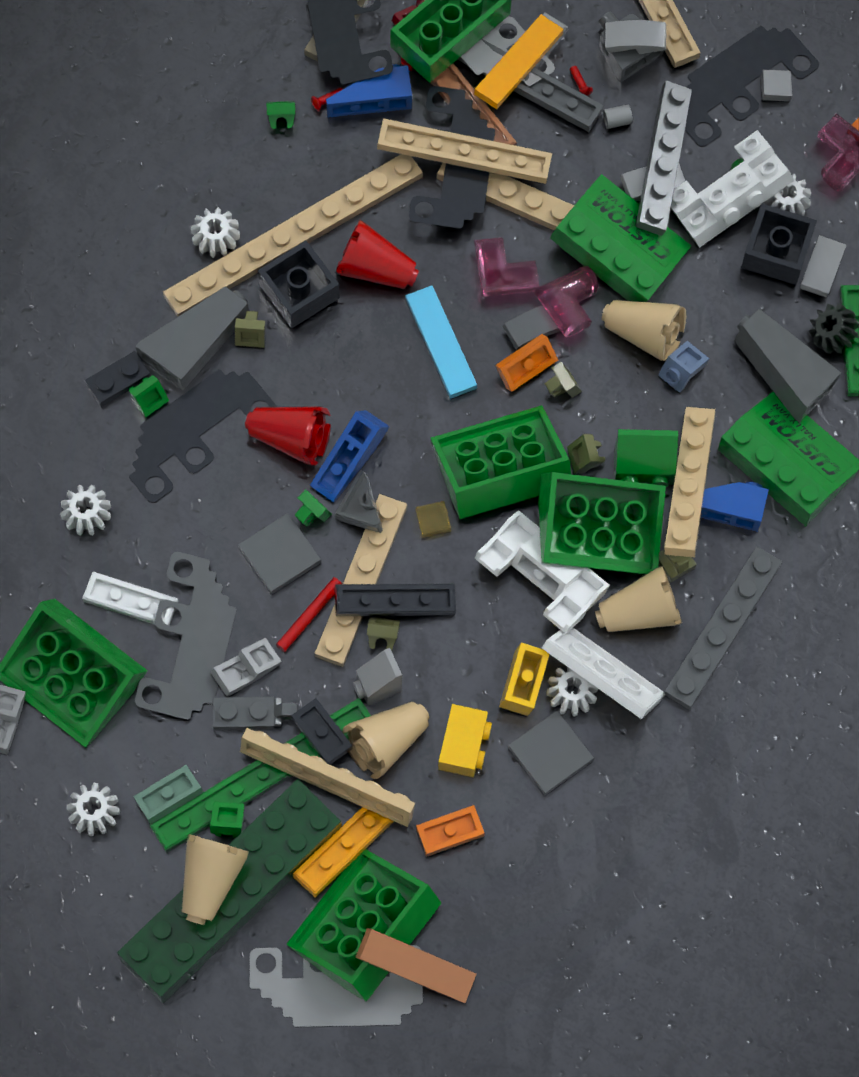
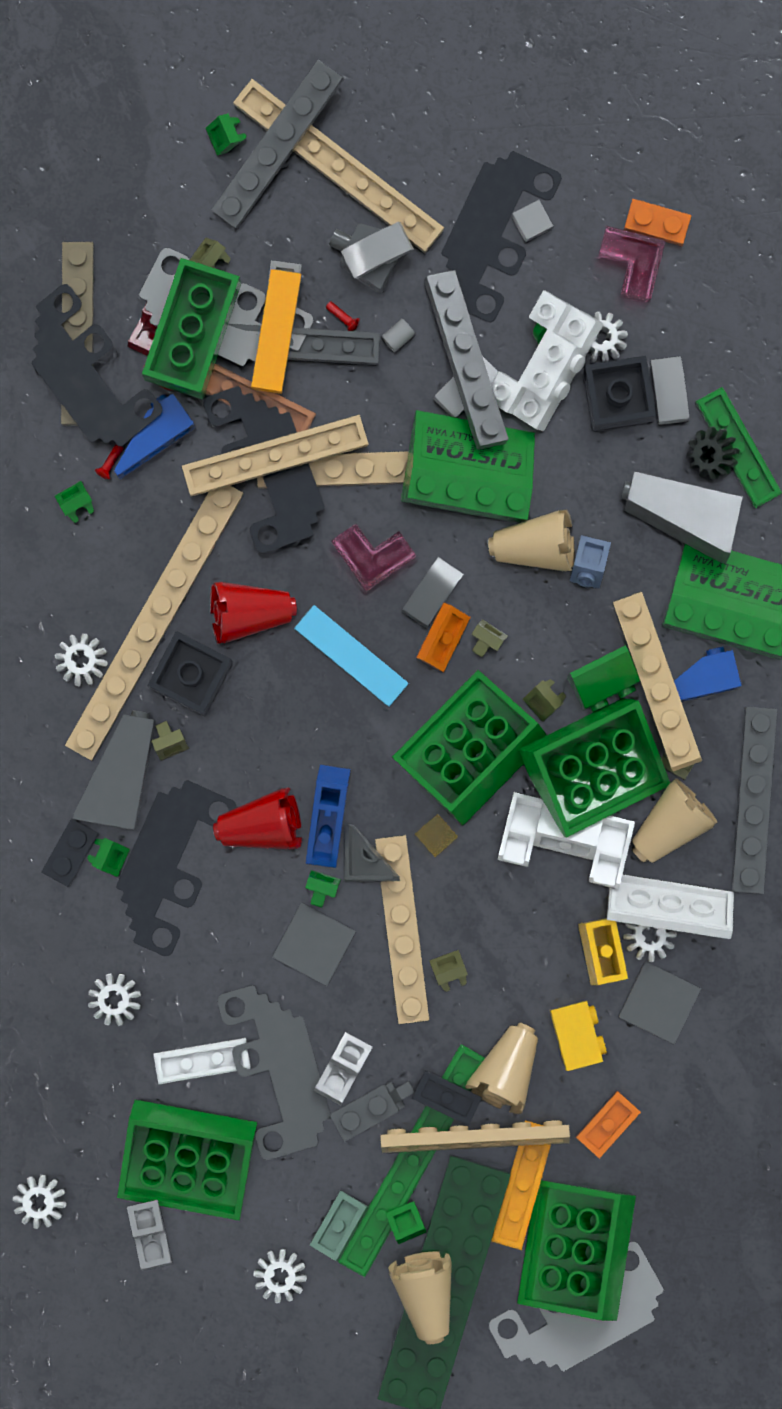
camera: 25 degrees left, 15 degrees up
red bar [276,577,342,652] -> none
black tile [334,584,456,616] -> none
light grey slope [353,648,402,706] -> none
nougat tile [355,928,476,1003] -> none
clear pink brick [534,266,598,338] -> none

